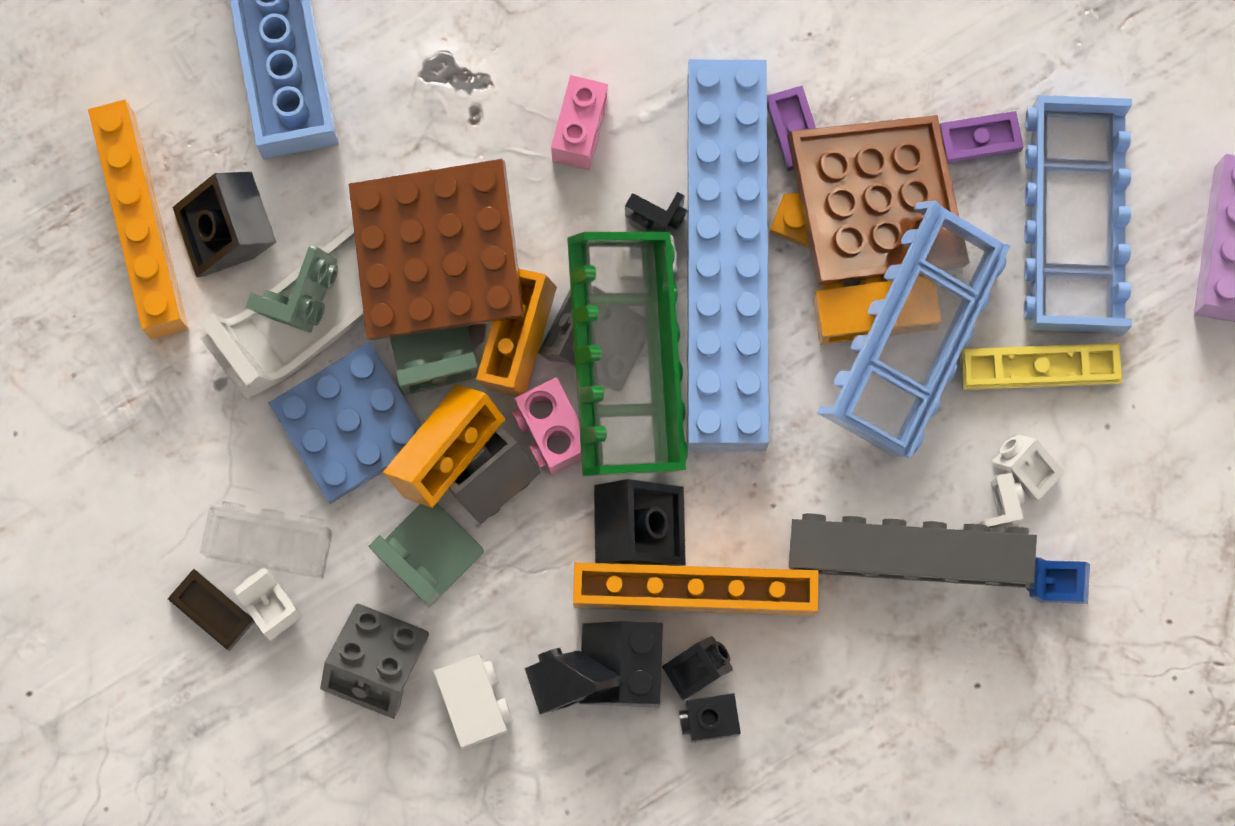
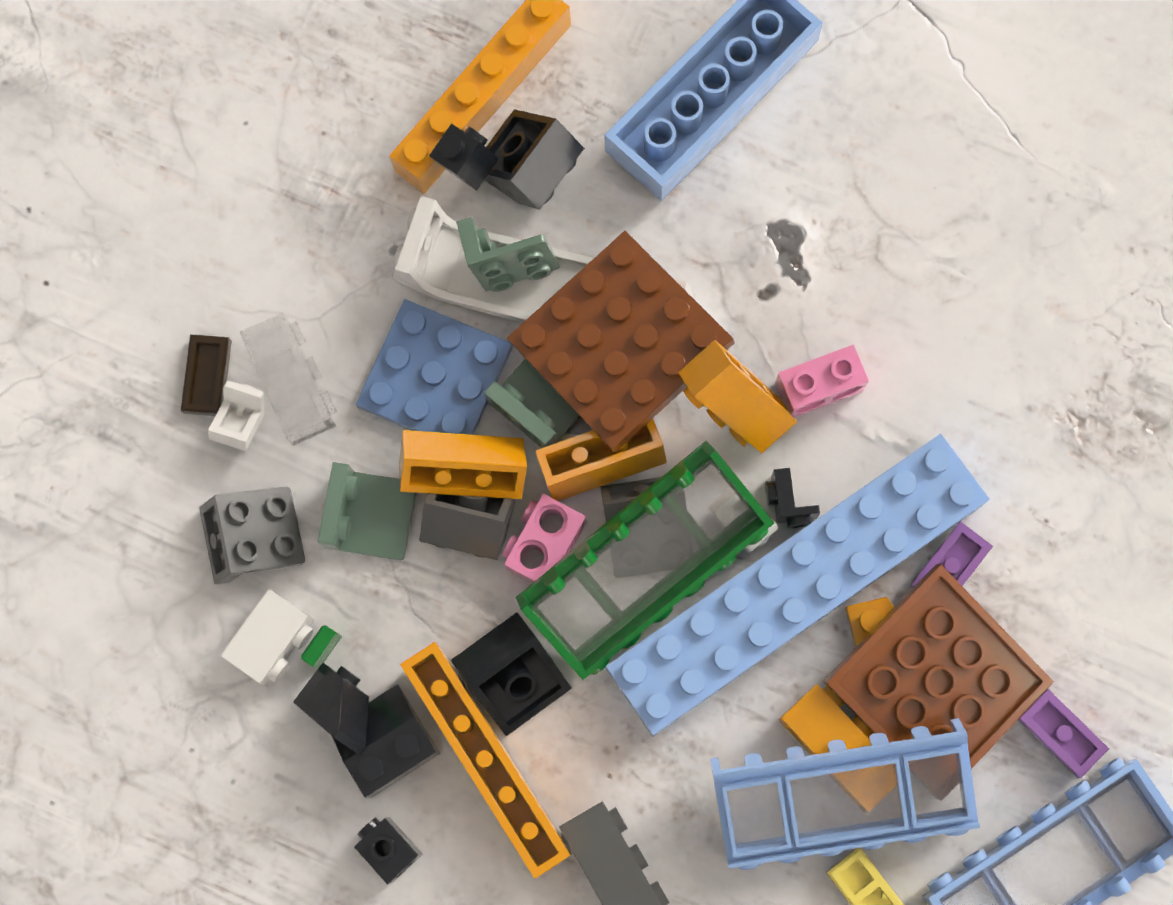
camera: 60 degrees right, 0 degrees up
black bracket [662,636,733,701] -> none
none -> green tile [301,625,342,669]
none -> black brick [429,123,499,191]
none -> light orange brick [678,340,797,454]

